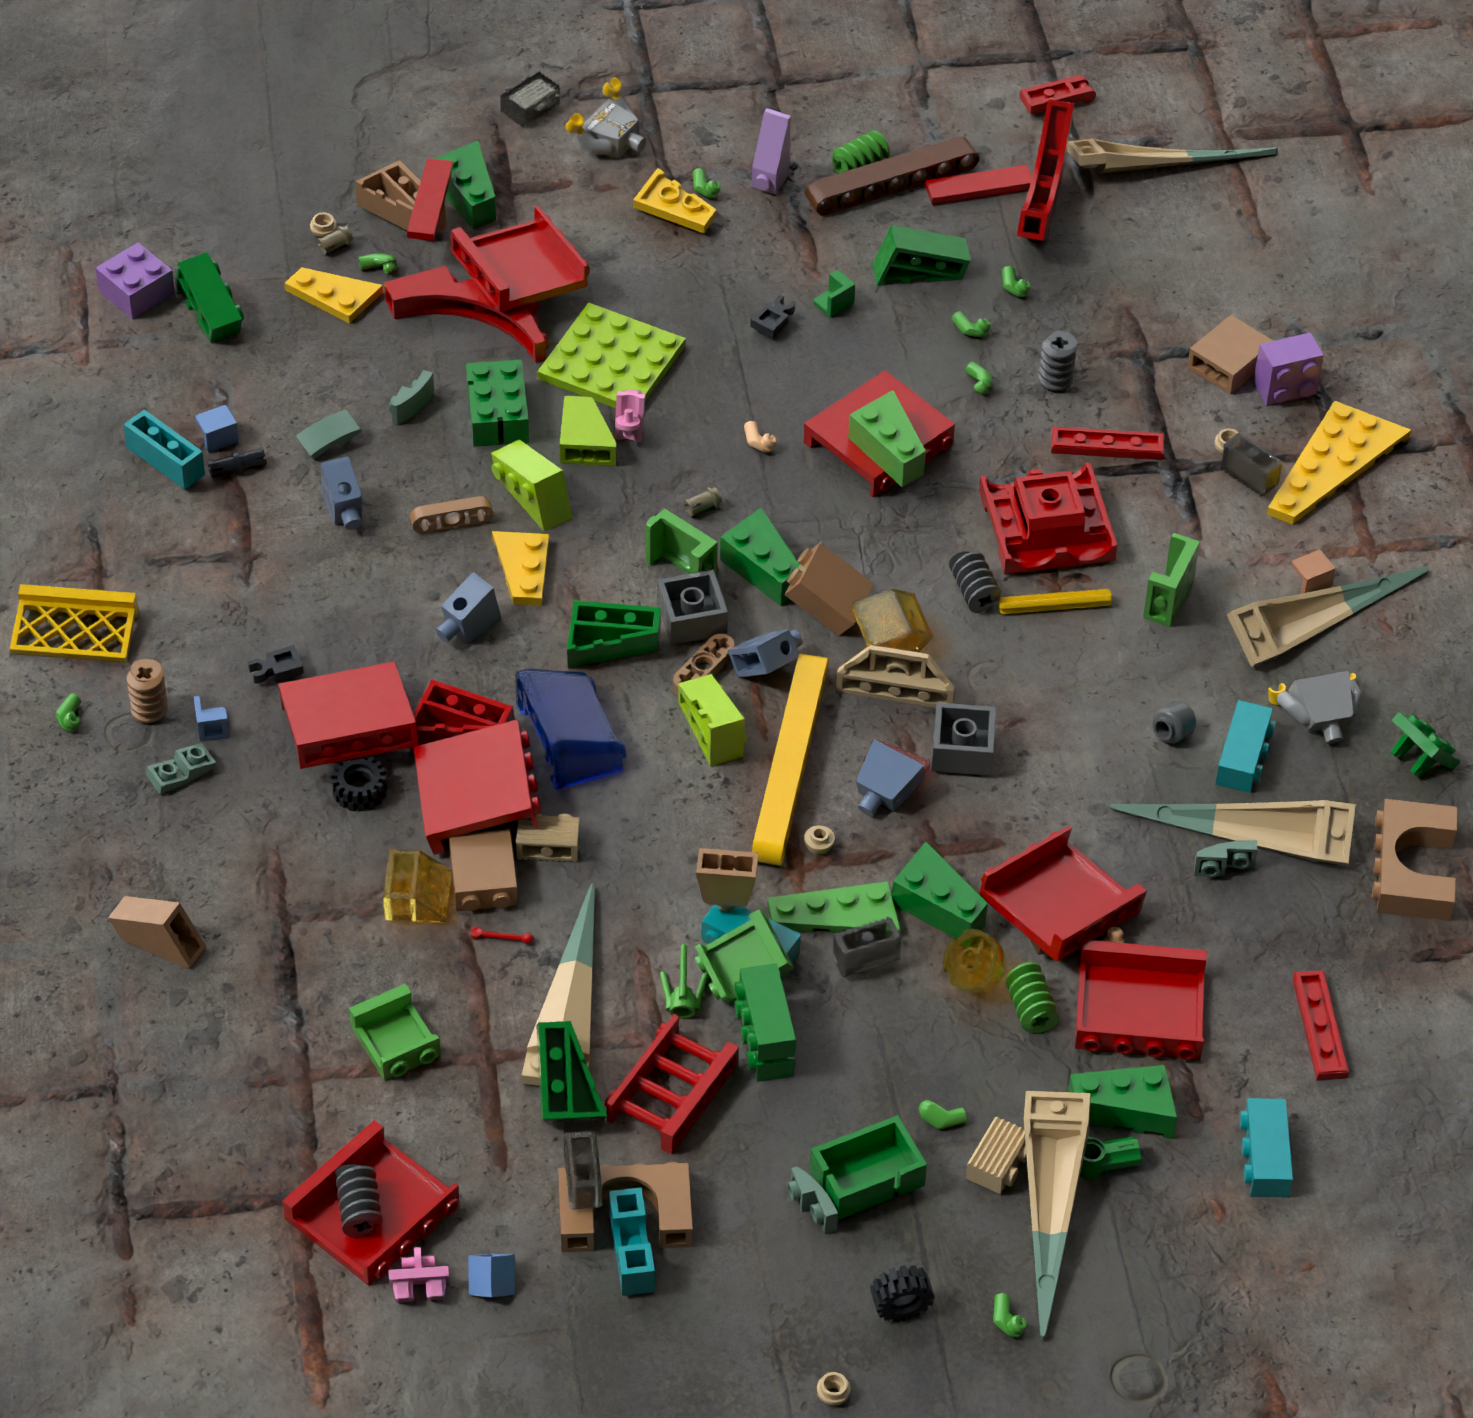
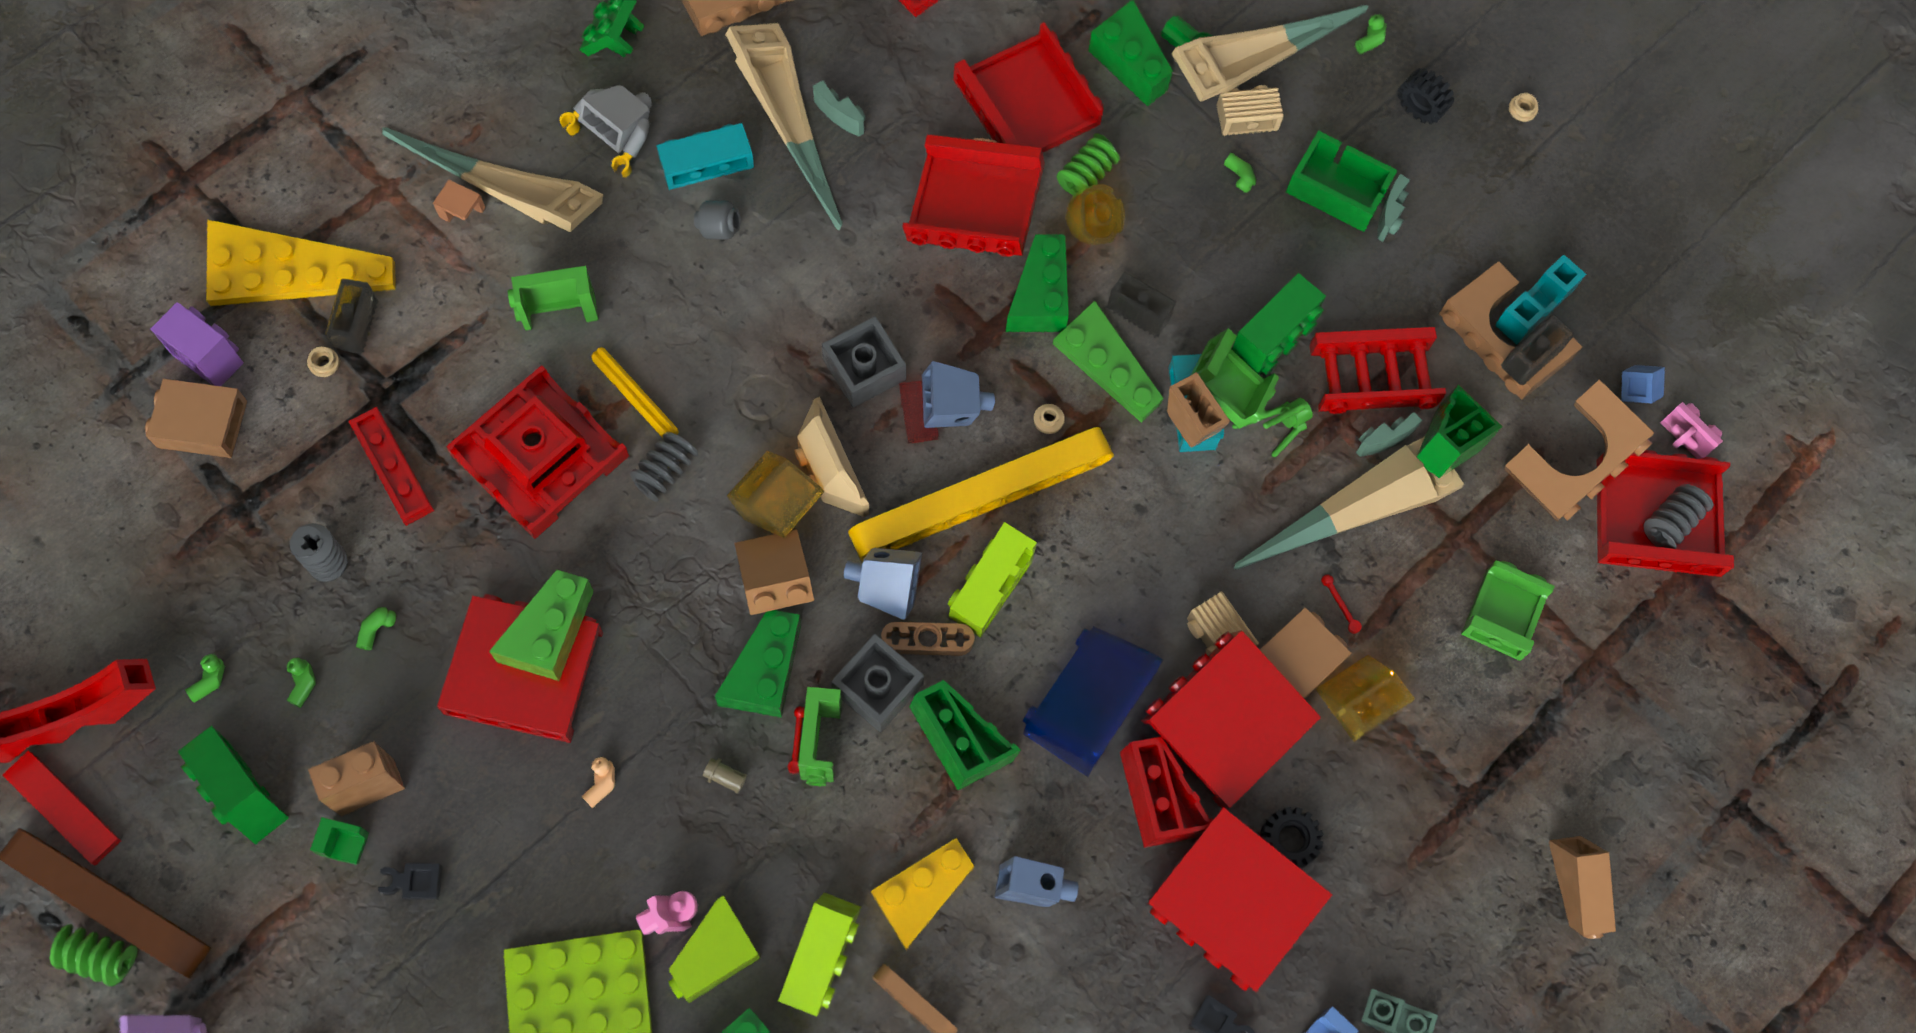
camera: 130 degrees left, 20 degrees up
none -> medium nougat brick [308,741,405,816]
none -> sand green slope [1356,412,1423,457]
none -> medium nougat arch [1504,380,1654,522]

